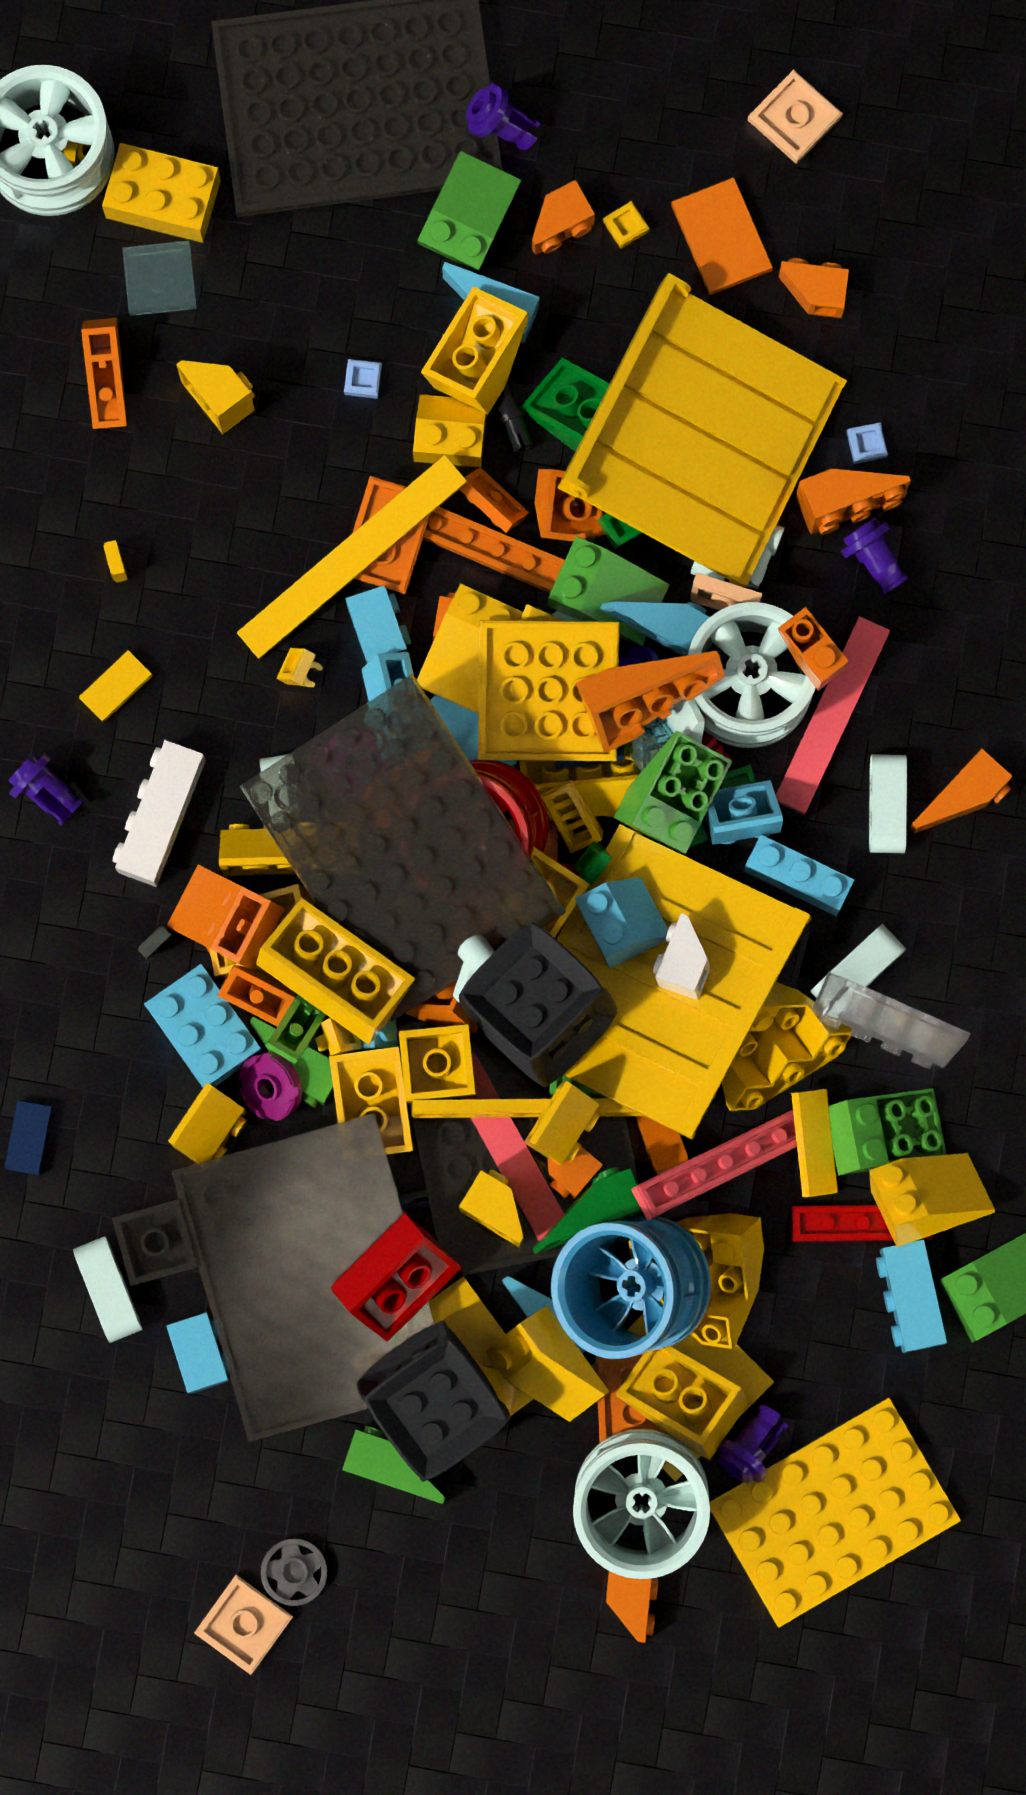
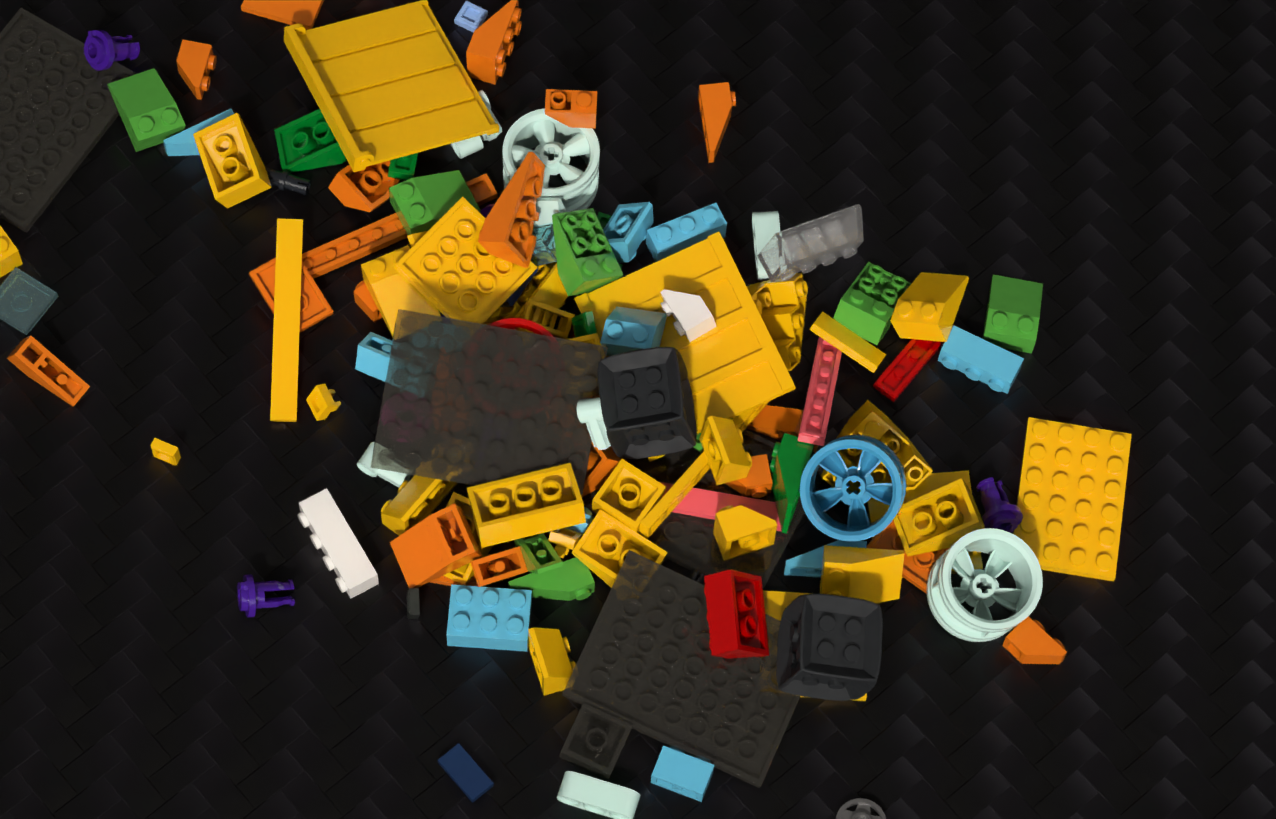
camera: 55 degrees left, 15 degrees down
yellow tile [79,650,152,723] -> none
yellow slope [176,360,255,434] -> none
magenta tile [239,1051,302,1121] -> none
bright green slope [342,1425,446,1504] -> none
light blue tile [344,359,382,399] -> none
medium azure brick [346,585,411,663] -> none
yellow slope [413,395,486,467] -> none
orange plate [459,467,529,533] -> none
medium azure slope [600,601,710,656] -> none
yellow tile [603,201,649,249] -> none
light nougat tile [690,573,762,611] -> none
coral tile [776,616,890,815] -> none
dark purple piece [841,517,908,594] -> none
light aqua beam [869,754,907,853] -> none

